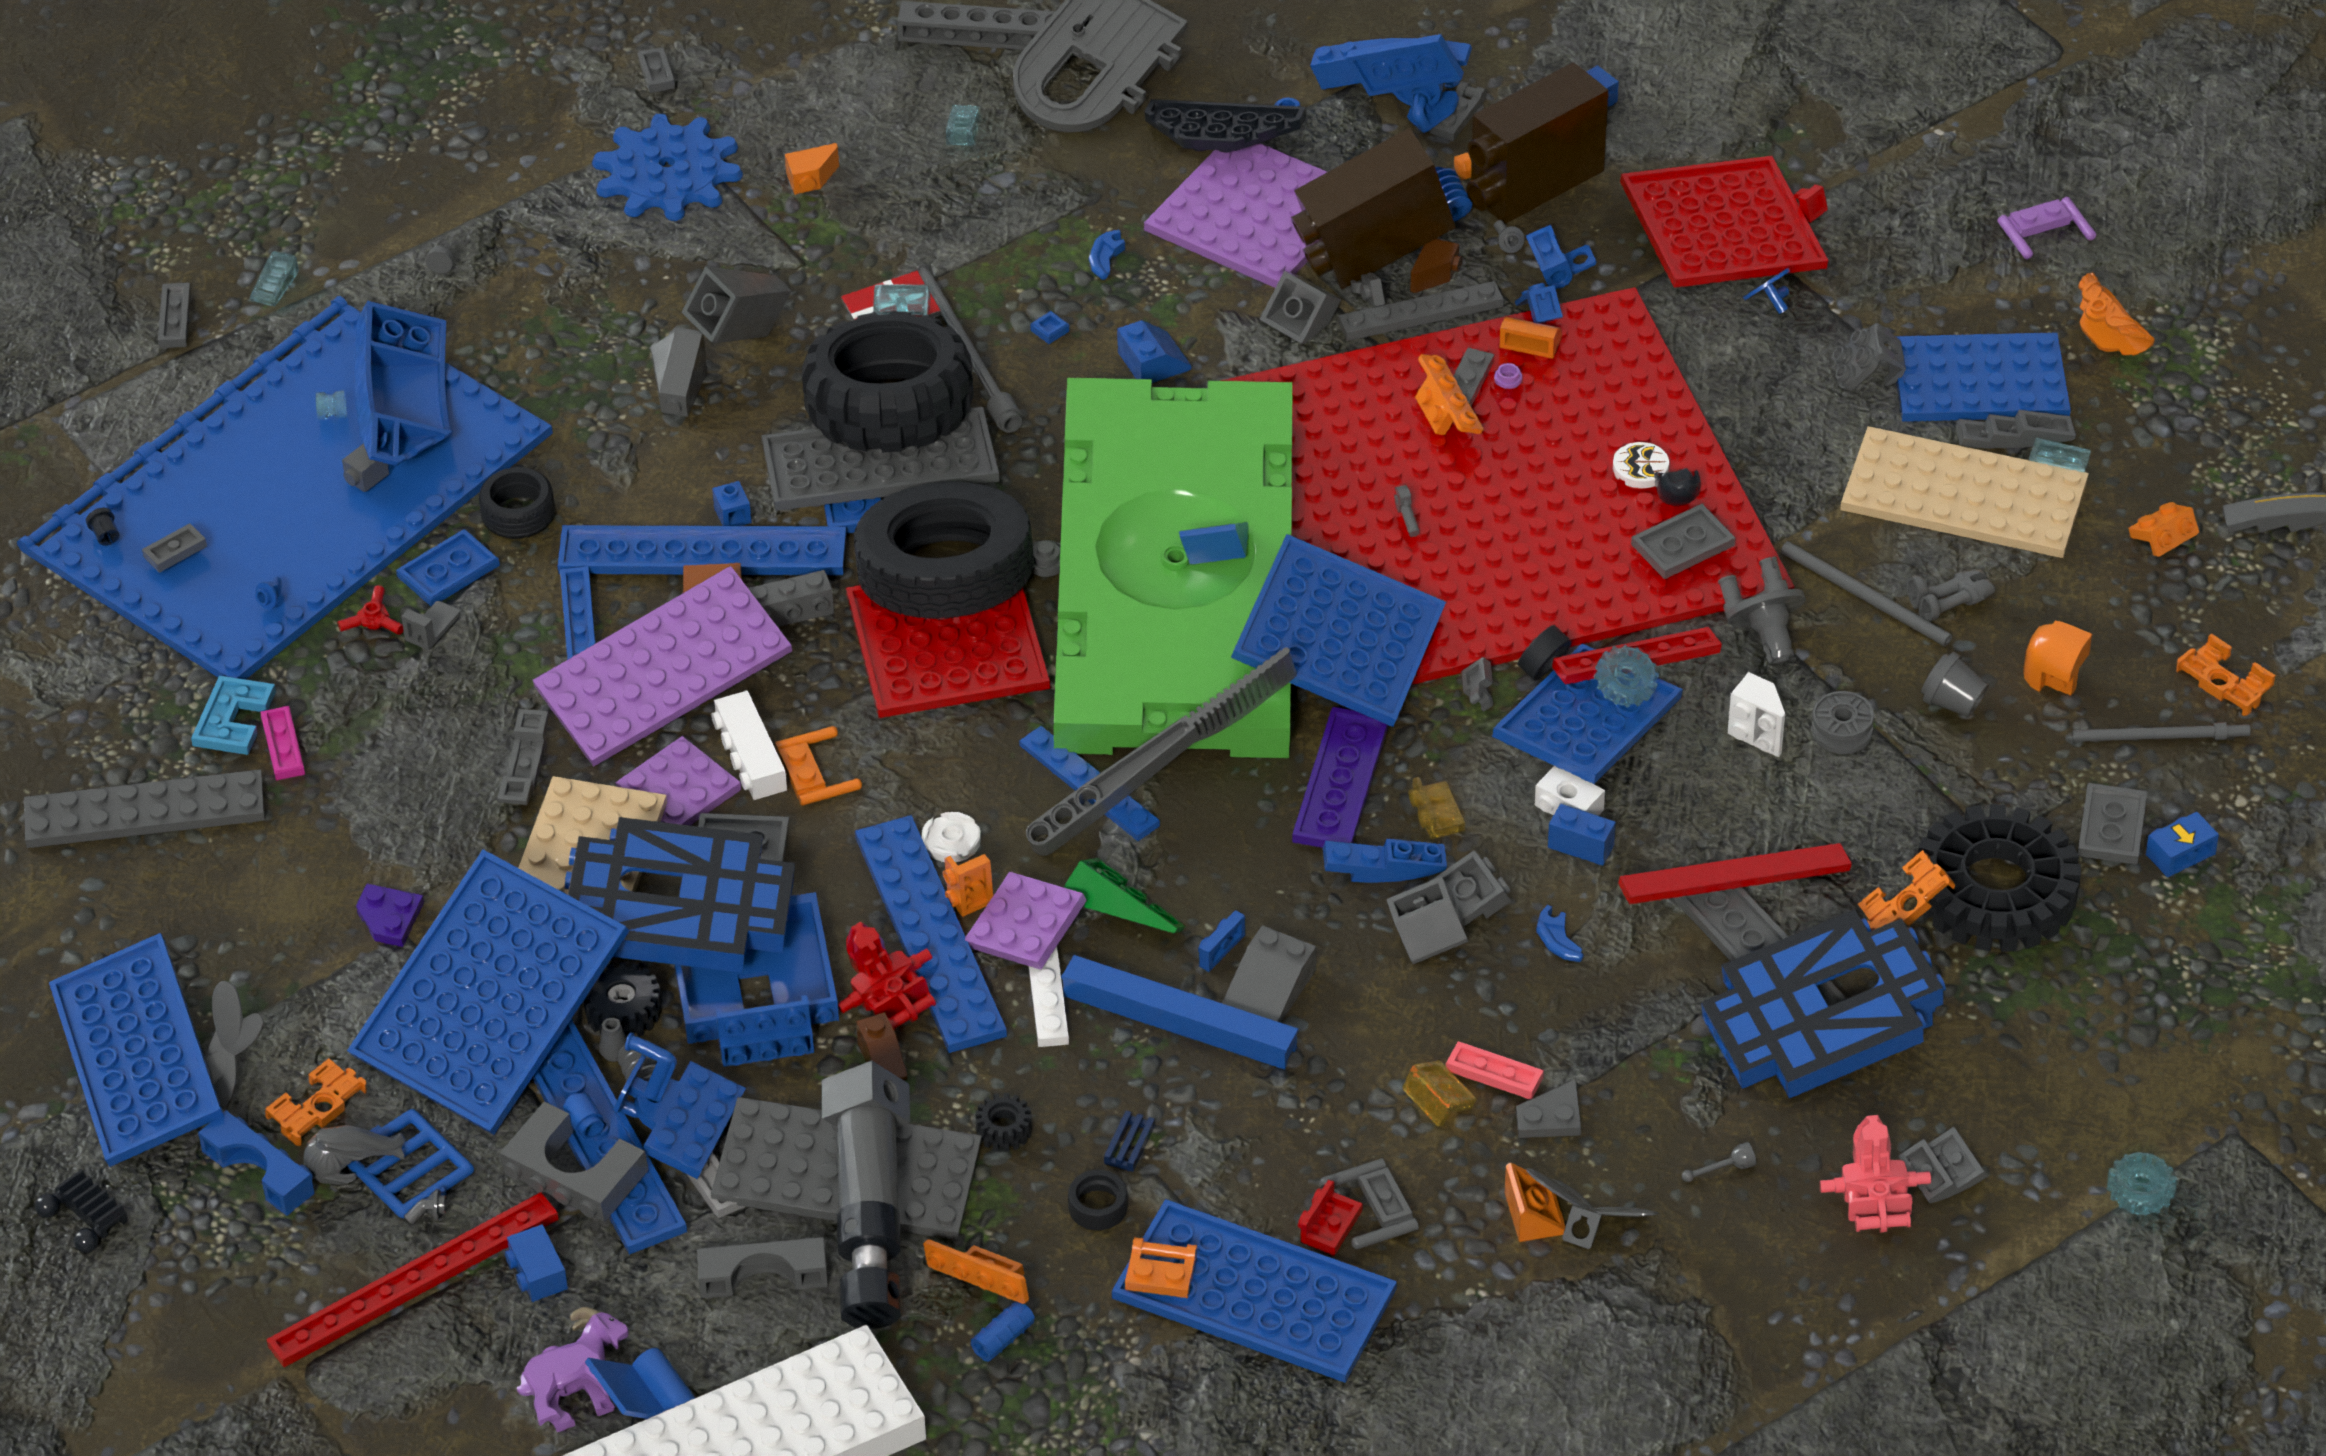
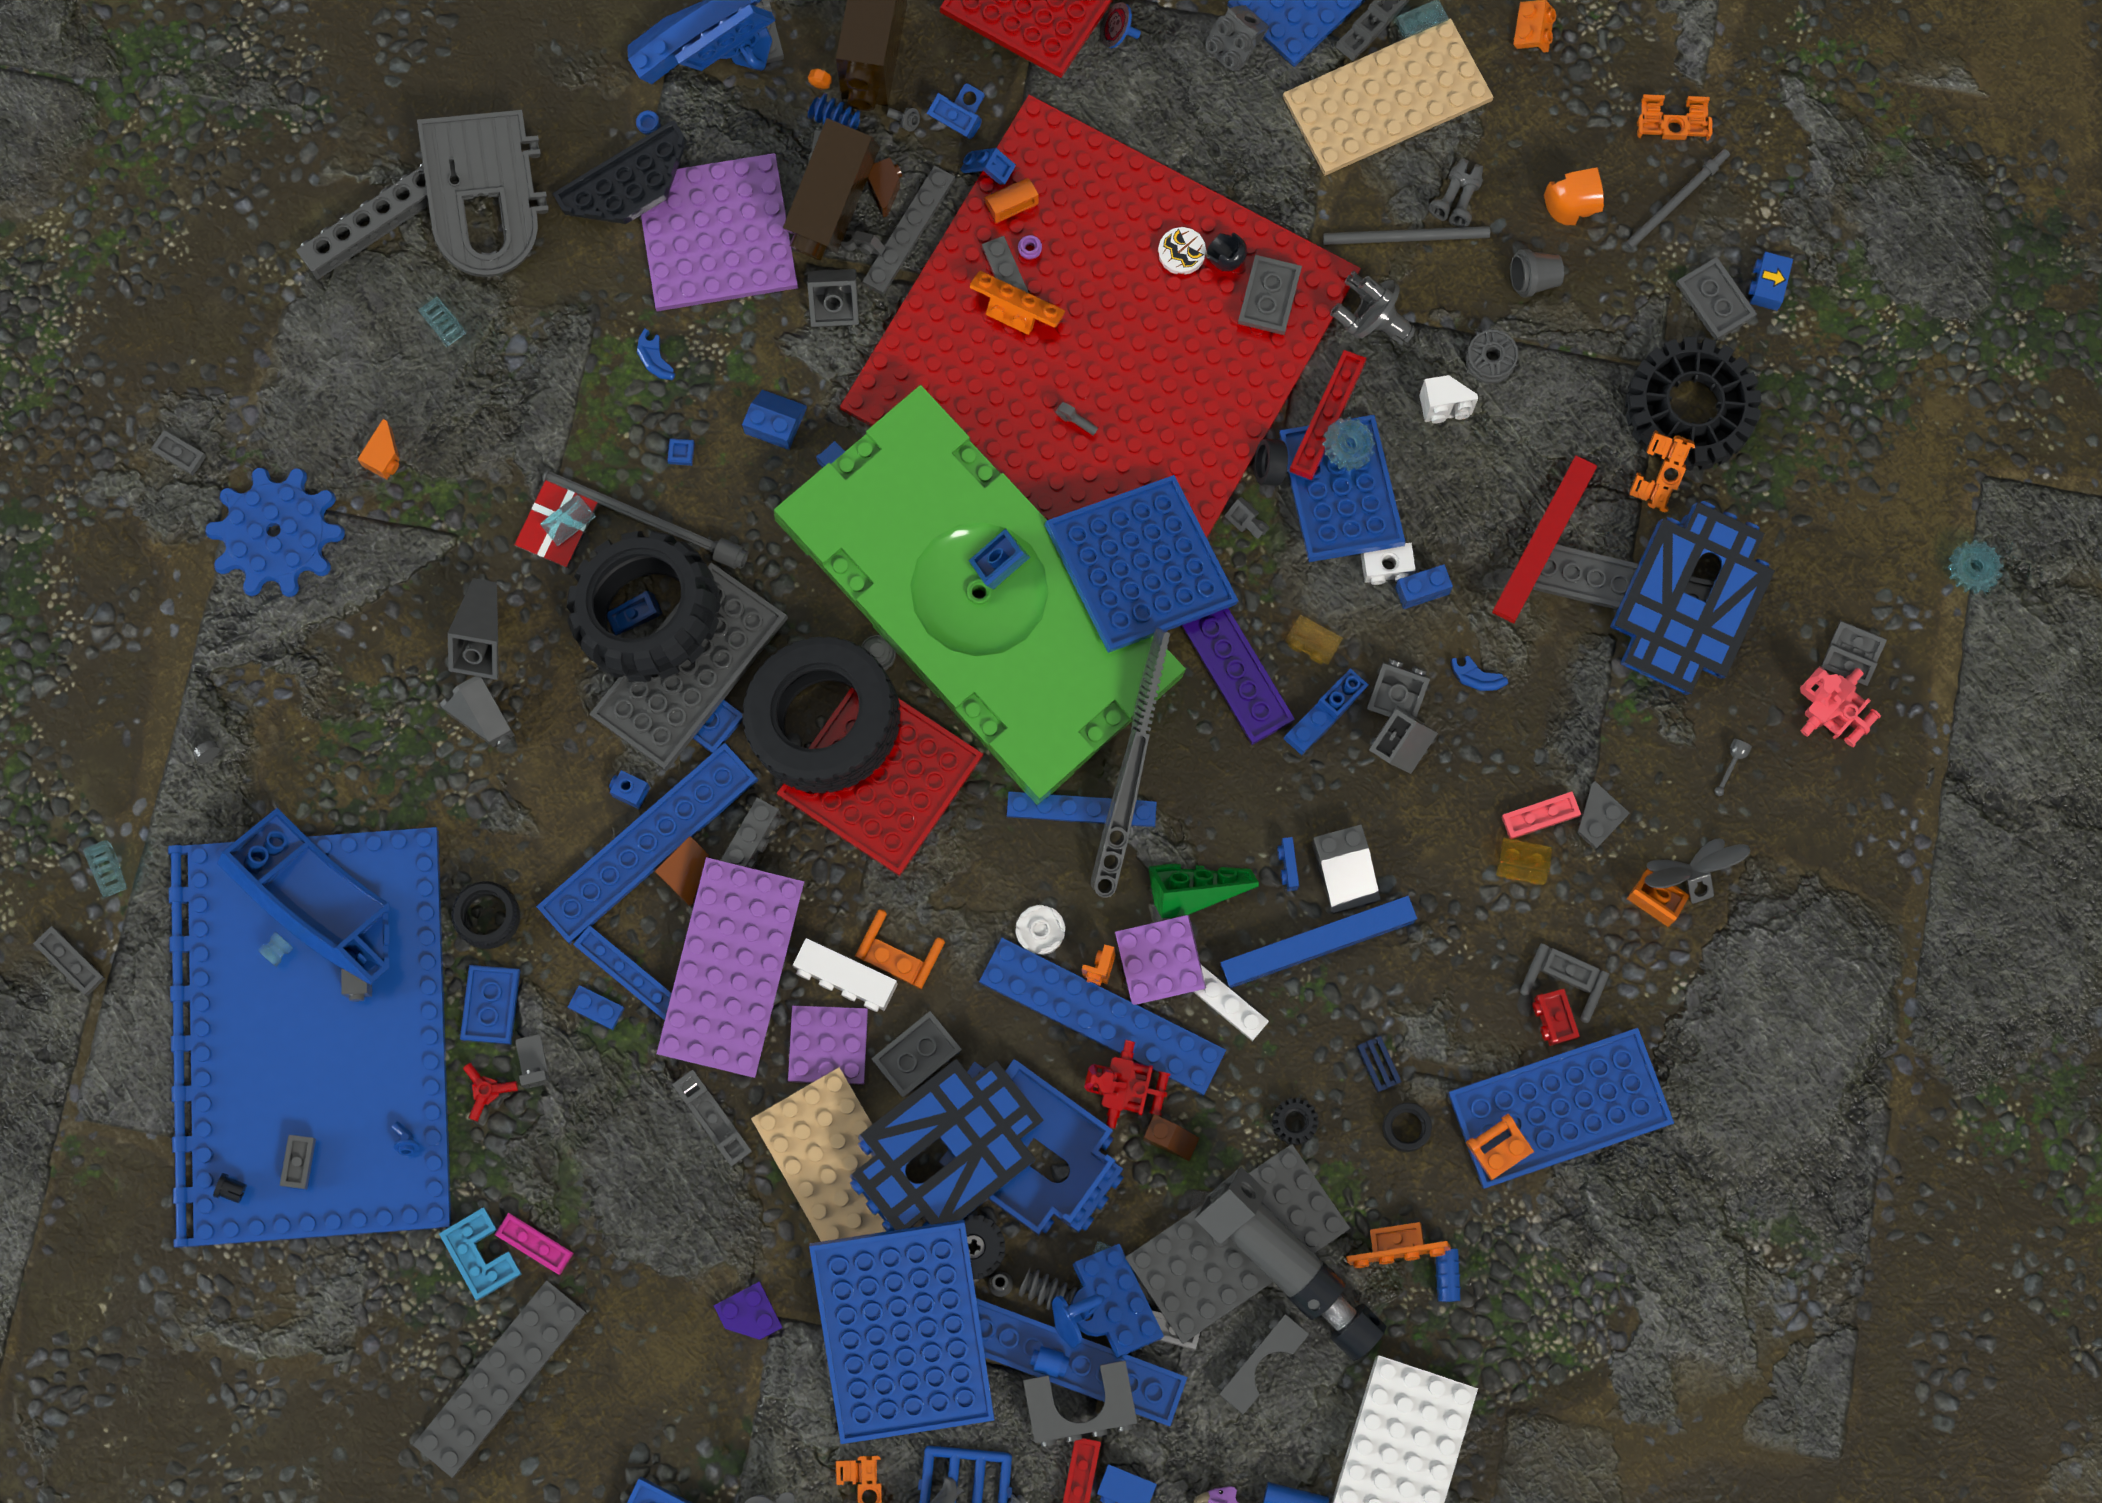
camera: 45 degrees left, 30 degrees up
none -> blue plate [567,985,625,1030]

